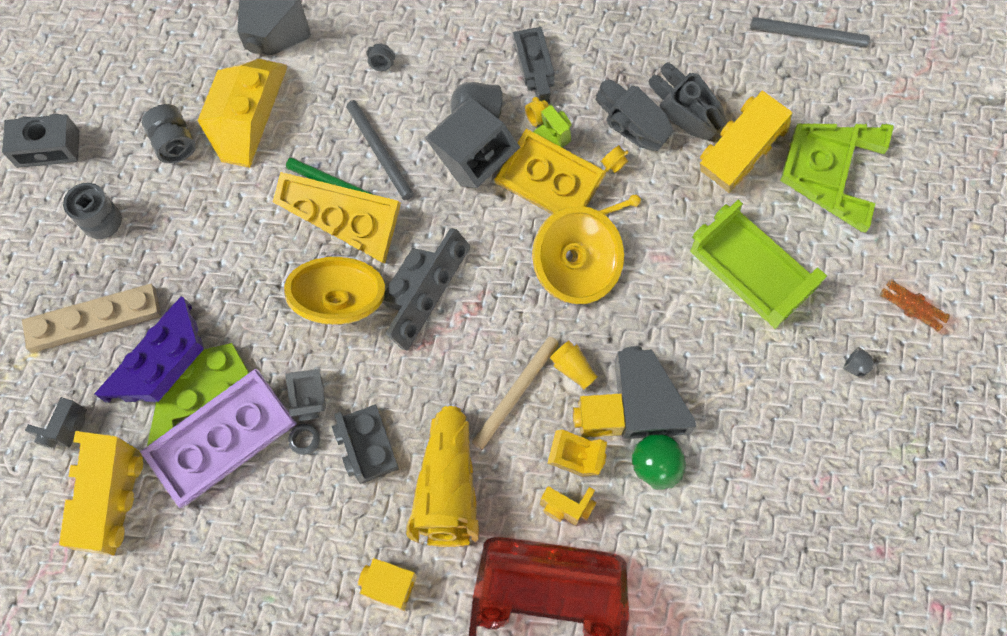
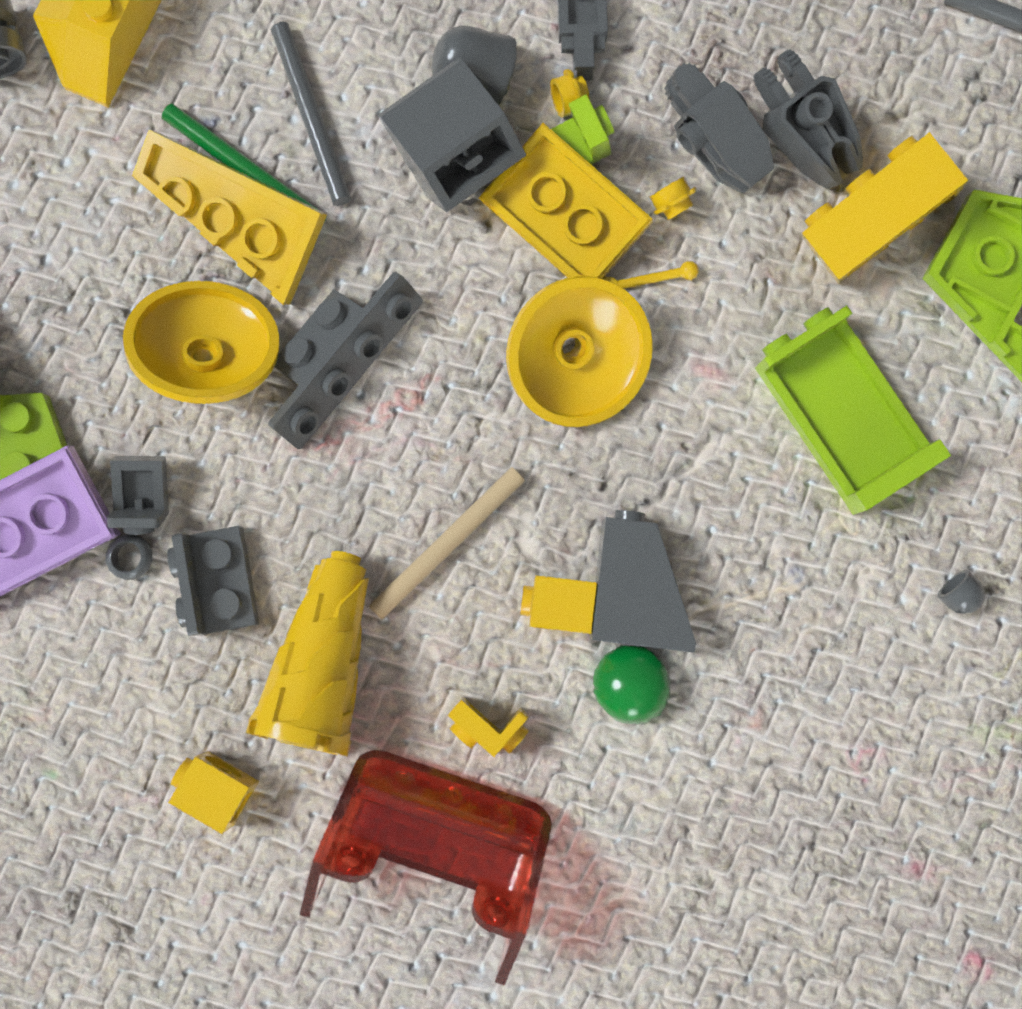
camera: 10 degrees right, 15 degrees up
yellow bracket [547,429,607,477] -> none
yellow cone [550,340,598,390] -> none

